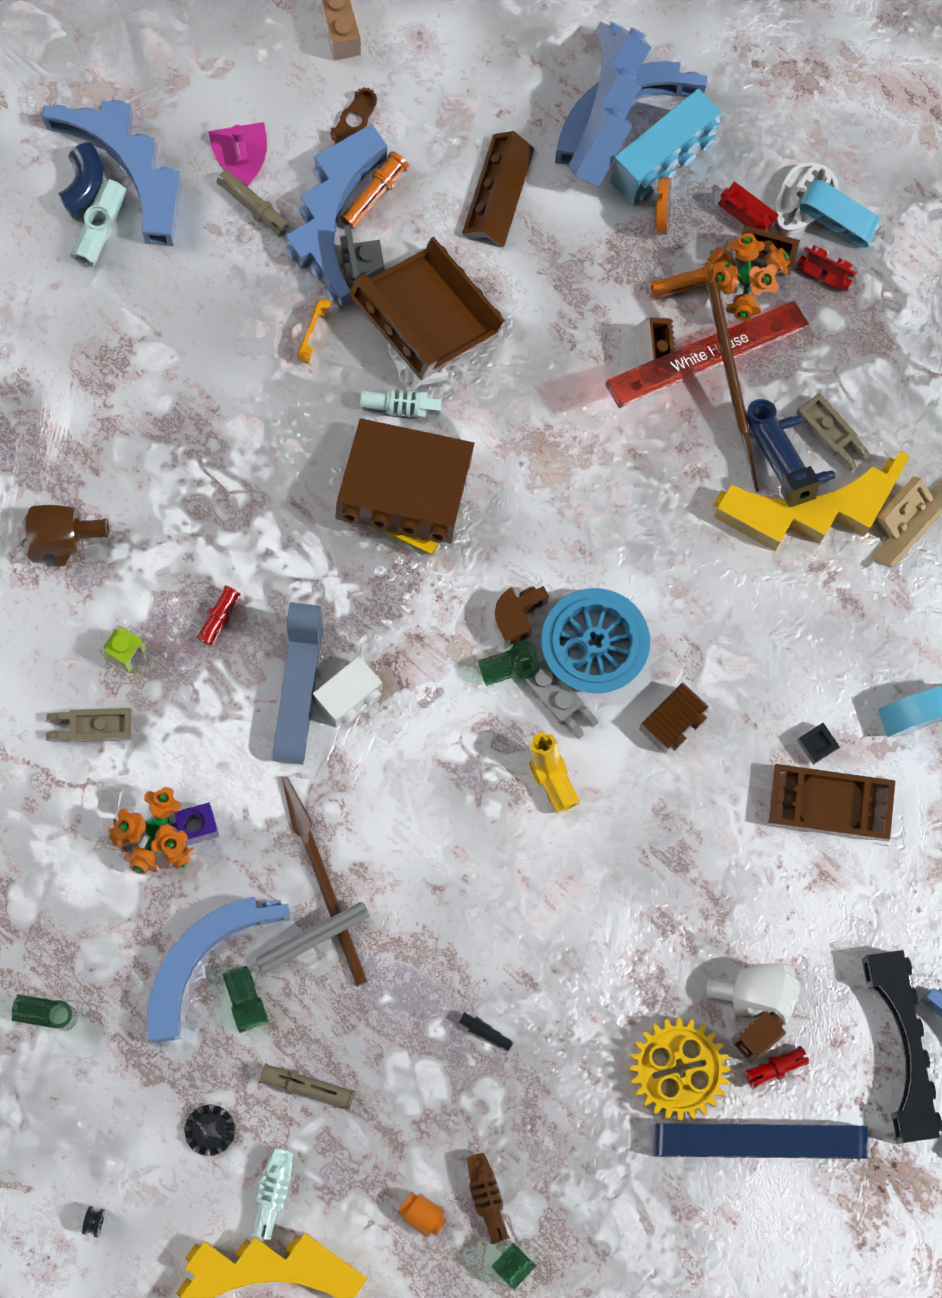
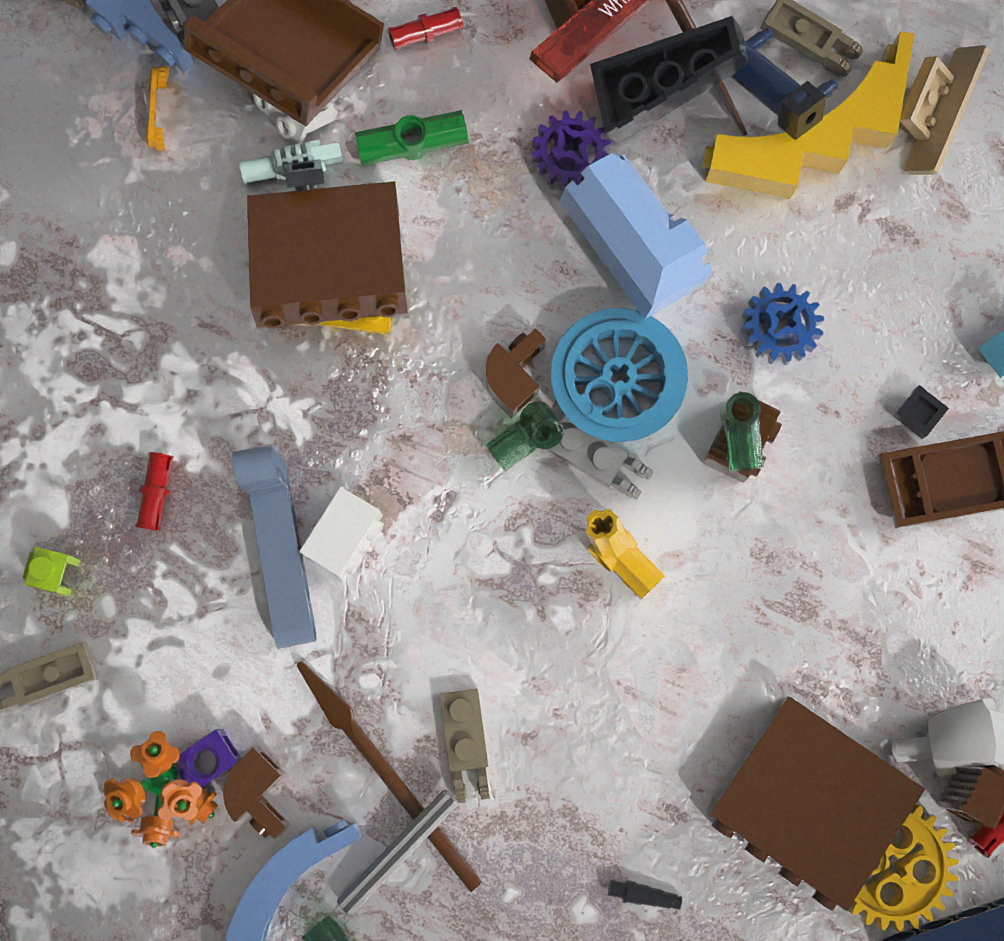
camera: 15 degrees left, 5 degrees up
none -> reddish brown brick [223,746,291,839]
none -> black plate [284,159,325,191]
none -> green piece [355,110,469,166]
none -> red pin [388,7,463,51]
none -> dark tan hinge [439,688,490,803]
none -> dark purple gear [532,110,611,191]
none -> light blue brick [560,153,712,319]
none -> black wedge [590,15,750,144]
none -> reddish brown panel [707,696,925,912]
none -> clear green piece [720,392,764,472]
none -> blue gear [741,283,824,365]

